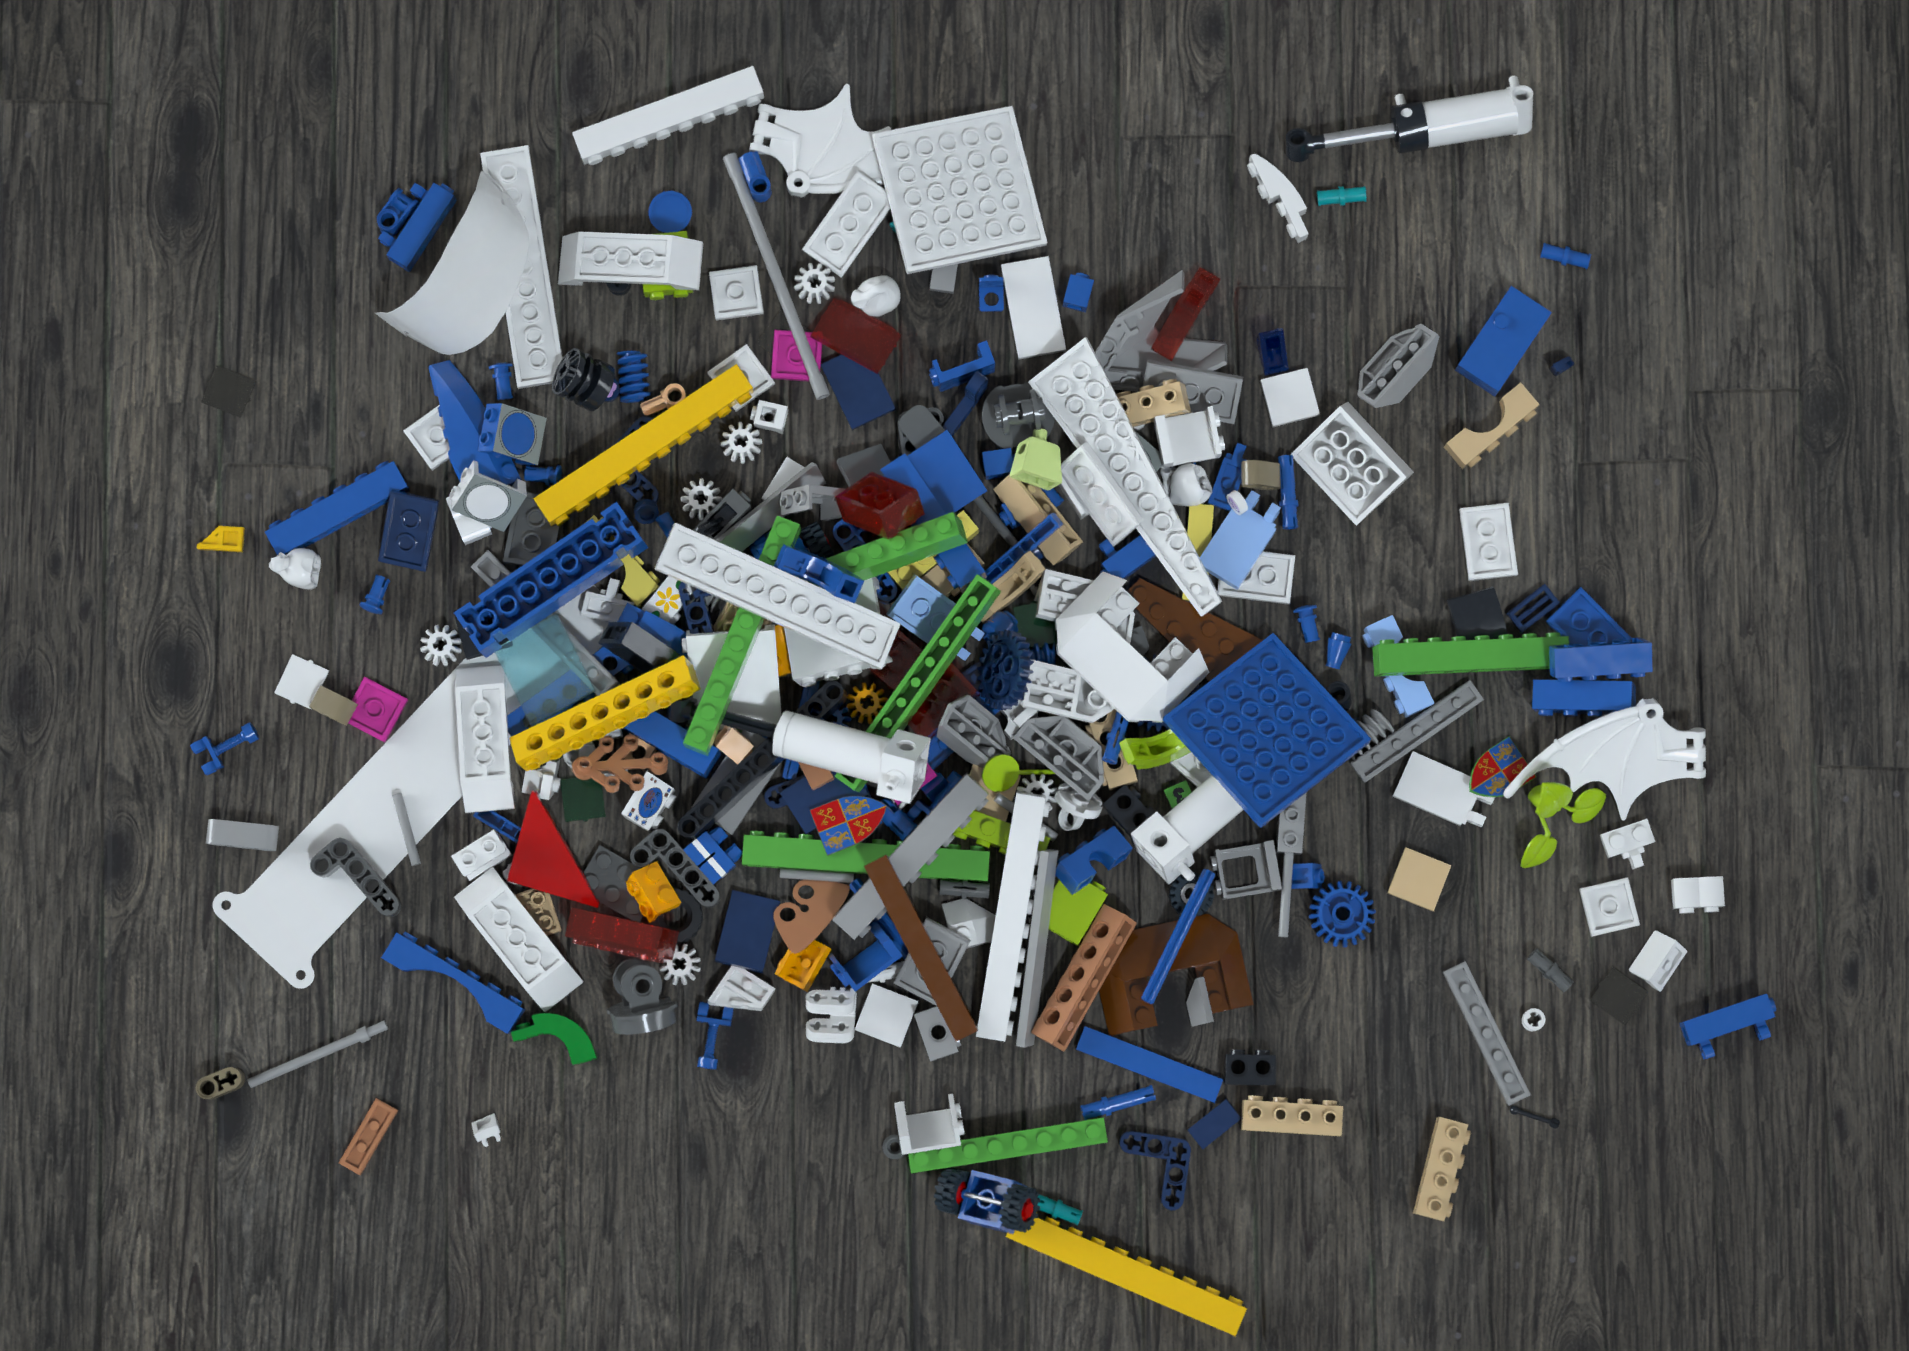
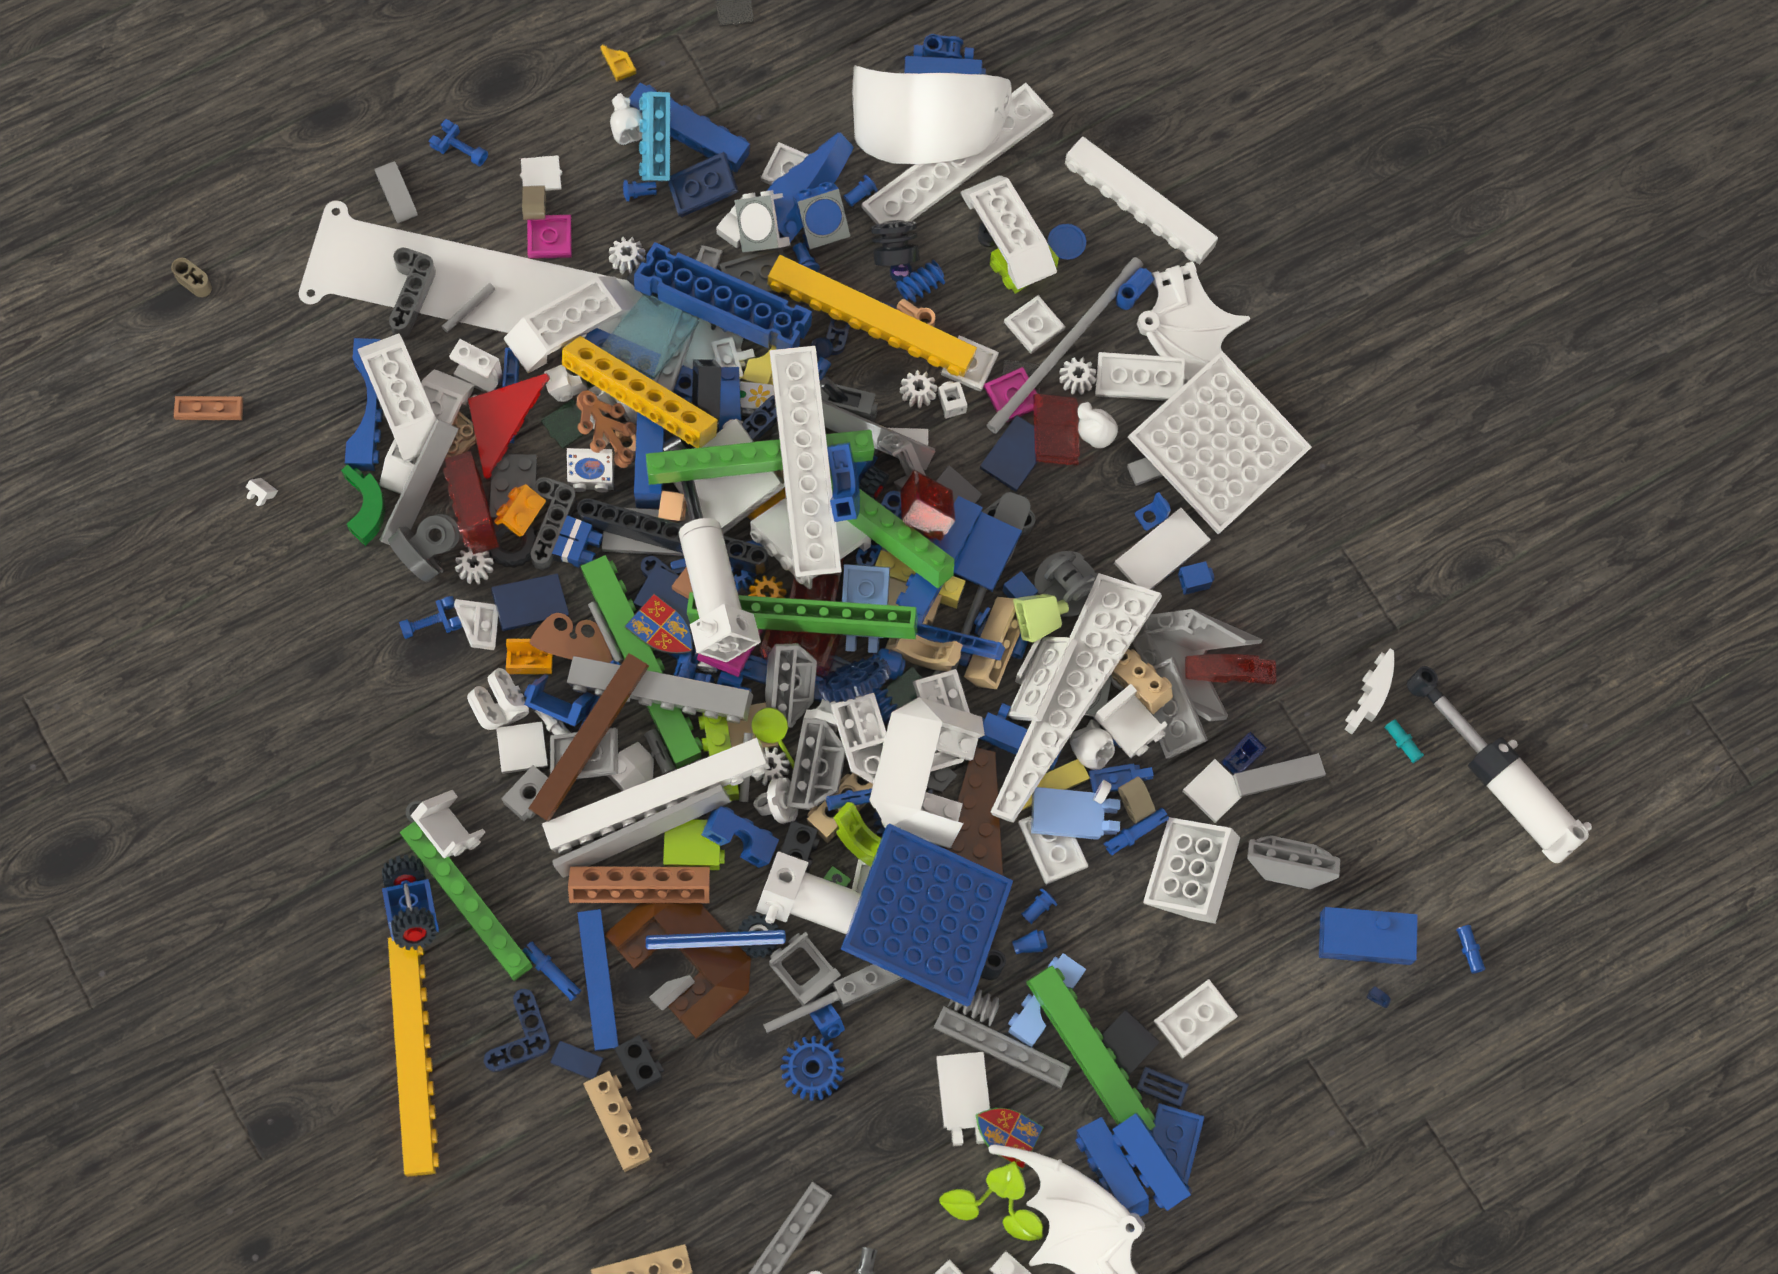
camera: 55 degrees right, 10 degrees down
light grey bar [247,1020,388,1088] -> none
white gear [681,479,722,521] -> none
blue panel [929,341,995,392] -> none
dark blue beam [942,371,988,437] -> none
teal pin [1038,1194,1083,1226] -> none
tan tile [1387,847,1451,912] -> none
tan arch [1444,382,1540,469] -> none
none -> white slope [358,333,436,462]
none -> light grey tile [379,419,458,545]
none -> medium azure brick [639,92,670,181]
none -> light grey tile [1233,753,1326,797]

